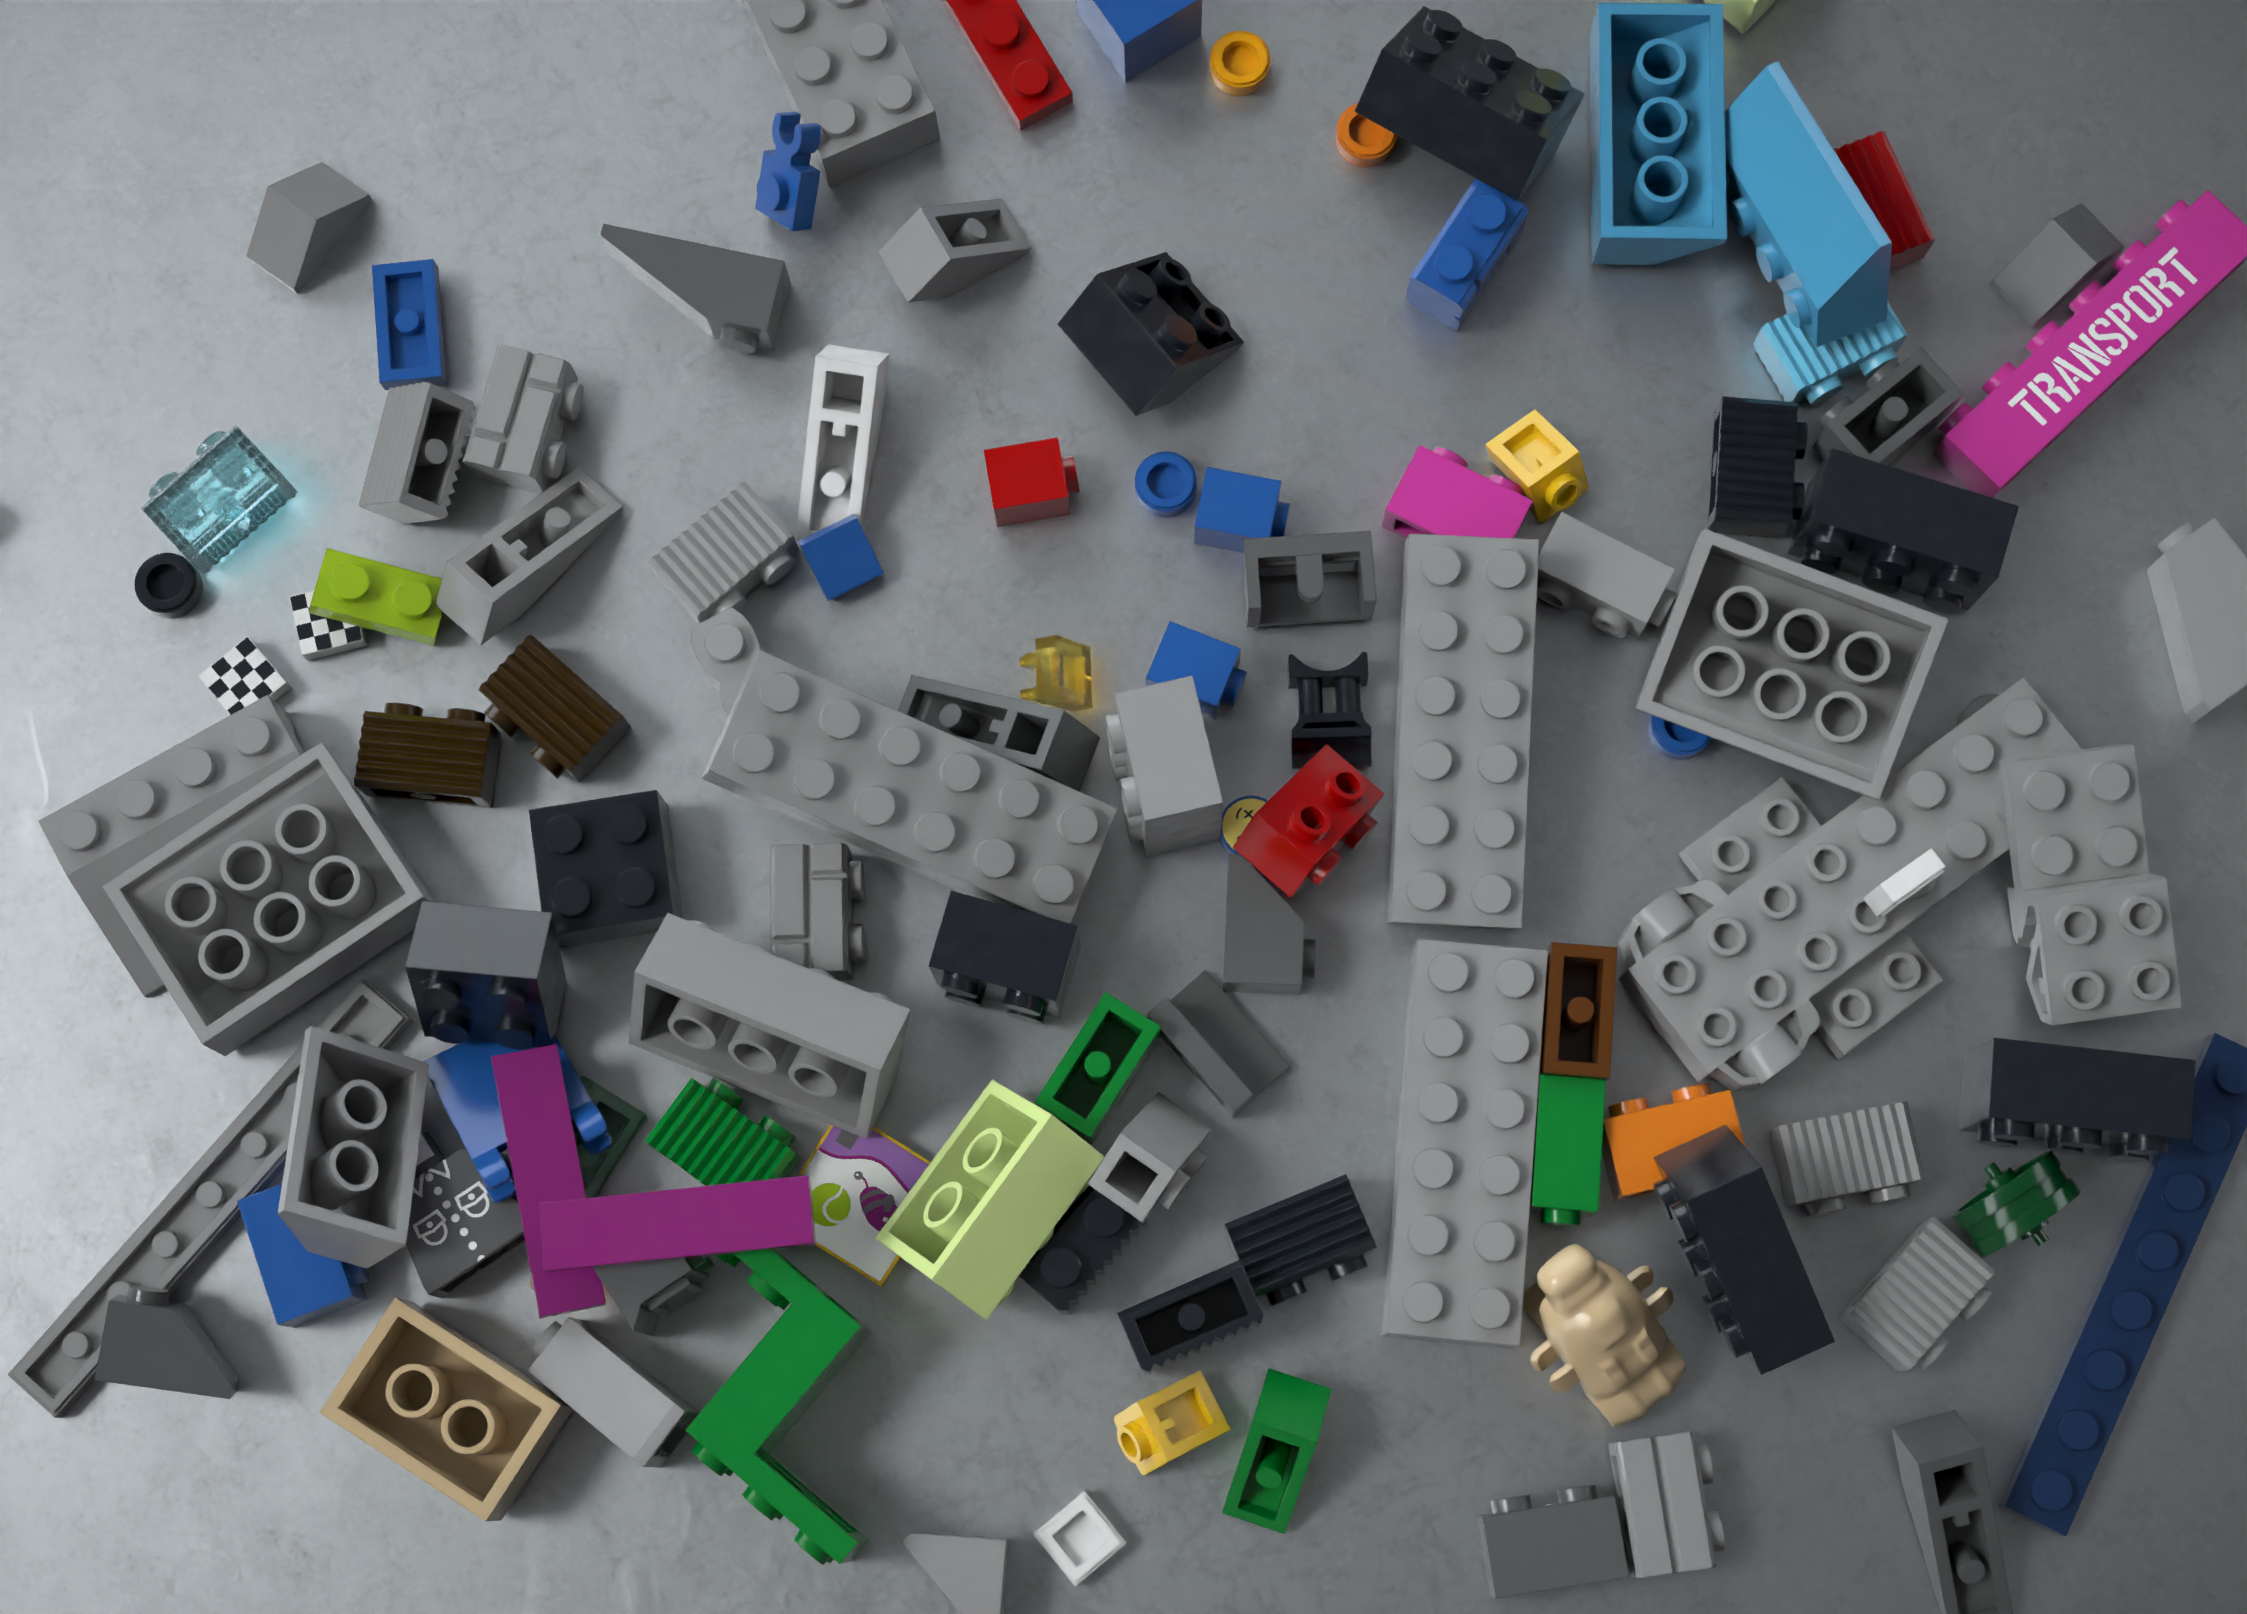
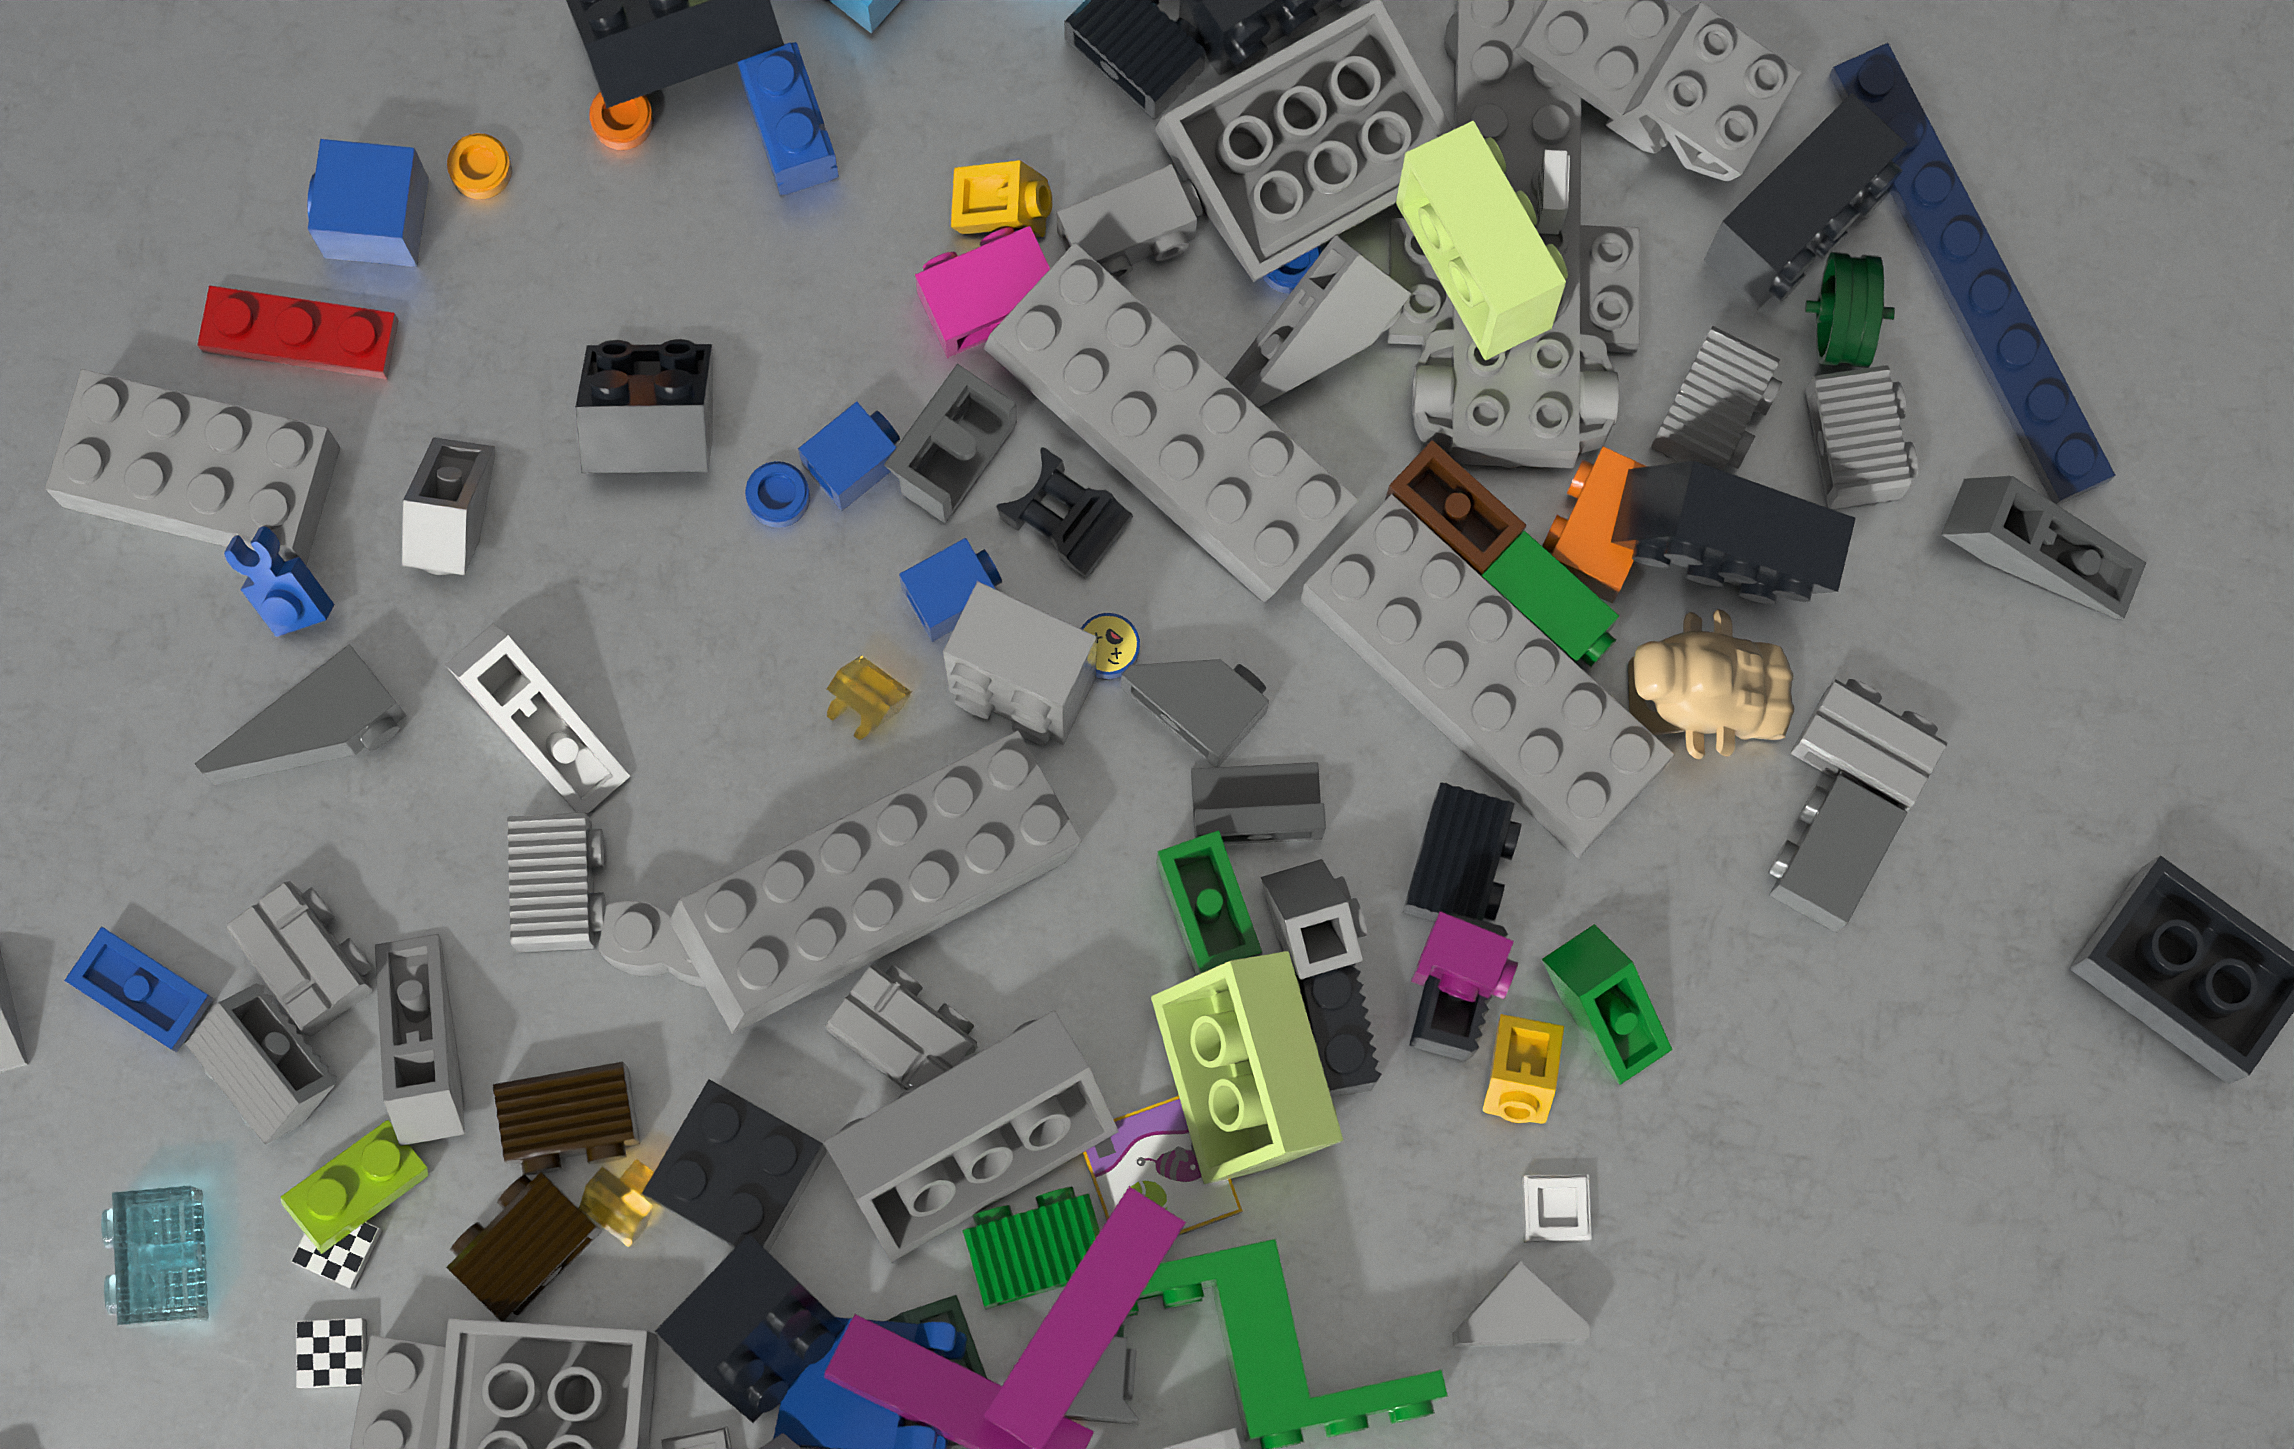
camera: 60 degrees left, 0 degrees up
black tile [134,553,203,618] -> none
blue tile [798,514,884,601] -> none
dark grey slope [898,675,1100,792] -> none
black brick [928,890,1081,1024] -> none
red brick [984,437,1080,527] -> none
red brick [1233,744,1384,898] -> none
none -> clear yellow tile [579,1159,654,1248]
none -> light grey slope [1225,235,1411,408]
none -> yellowish green brick [1396,120,1568,360]
none -> magenta brick [1411,911,1518,1002]

